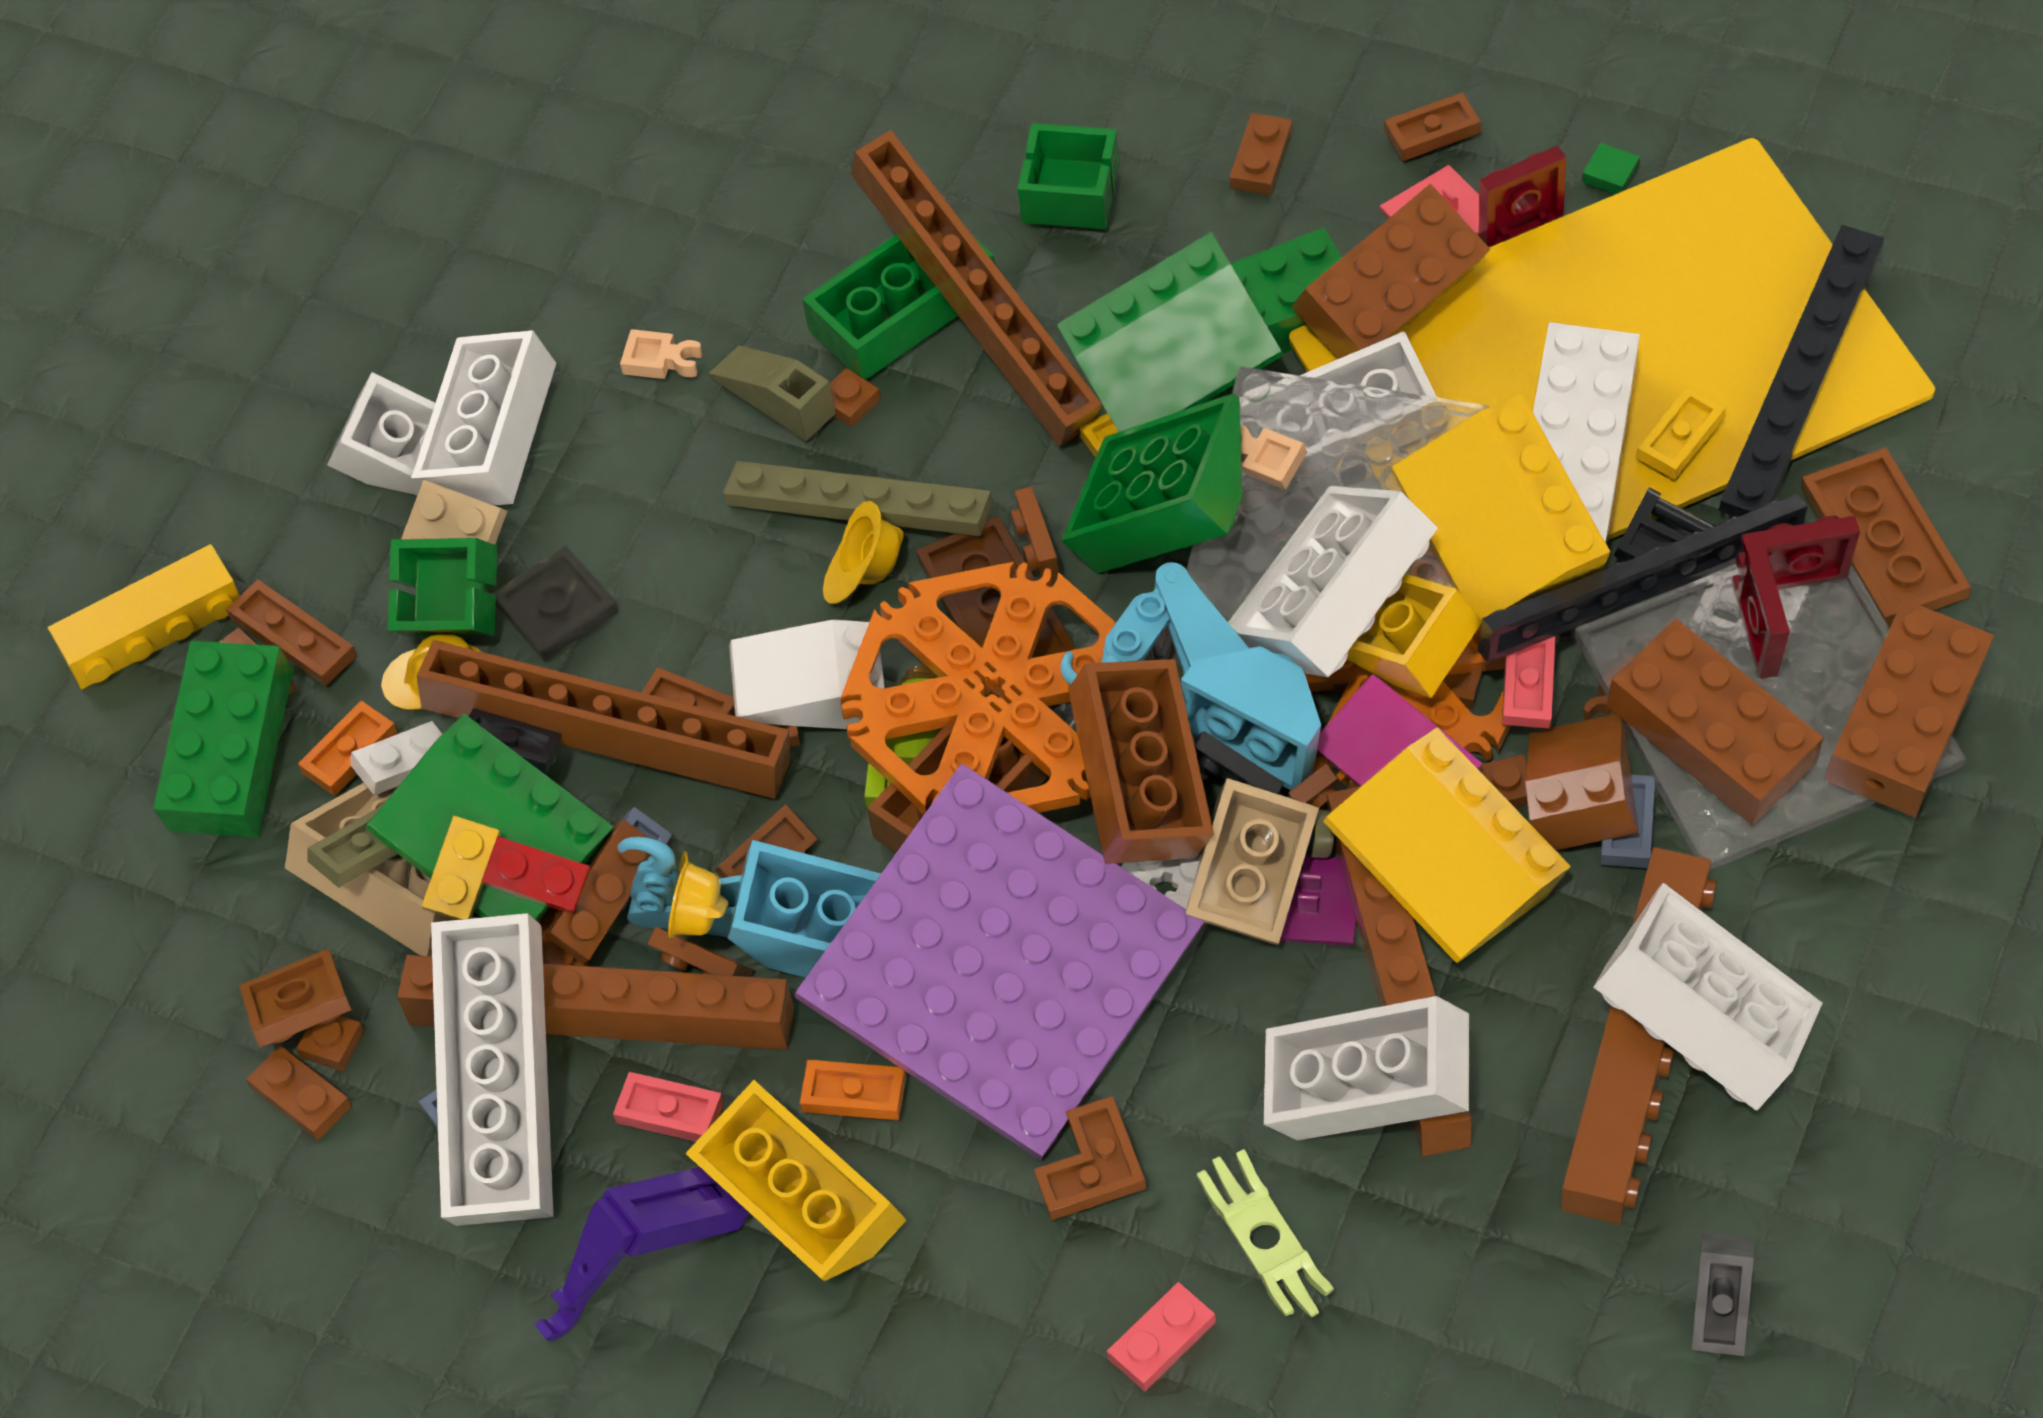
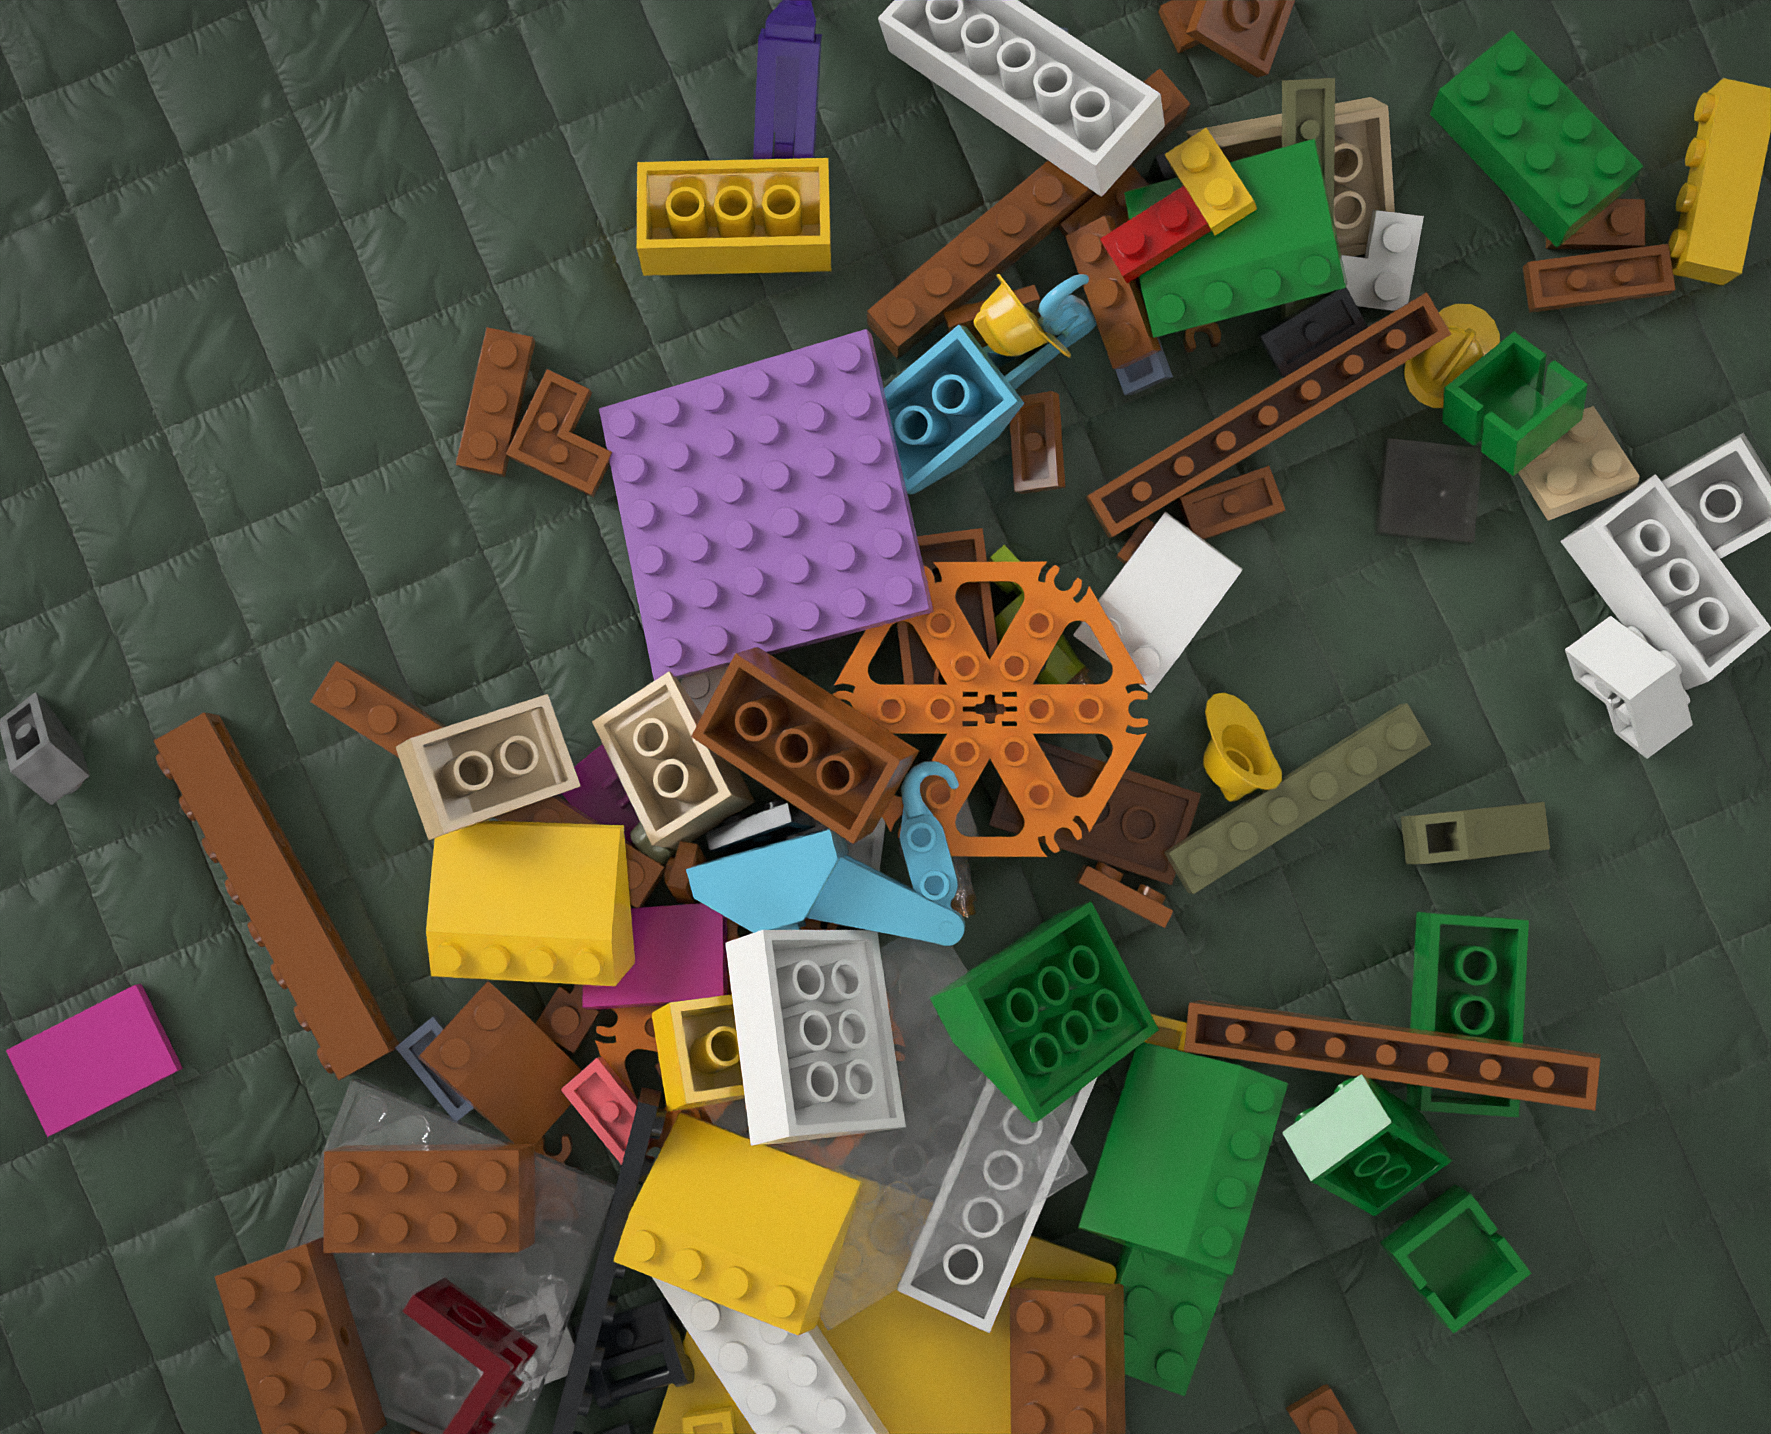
camera: 125 degrees right, 30 degrees up
orange plate [298,701,398,797] -> none
coral plate [613,1072,724,1142] -> none
light nougat plate [620,329,703,379] -> none
orange plate [800,1060,906,1120] -> none
dark orange plate [830,368,881,428] -> none
coral plate [1107,1282,1216,1392] -> none
yellowish green piece [1197,1149,1334,1317] -> none
light nougat plate [1240,424,1308,490] -> none
white brick [1264,996,1469,1141] -> none
white slope [1594,883,1823,1111] -> none
none -> dark pink tile [6,984,183,1137]
none -> tan slope [395,694,580,840]
none -> dark orange plate [456,327,536,477]
none -> green brick [1282,1074,1453,1216]
none -> white brick [1565,616,1693,759]

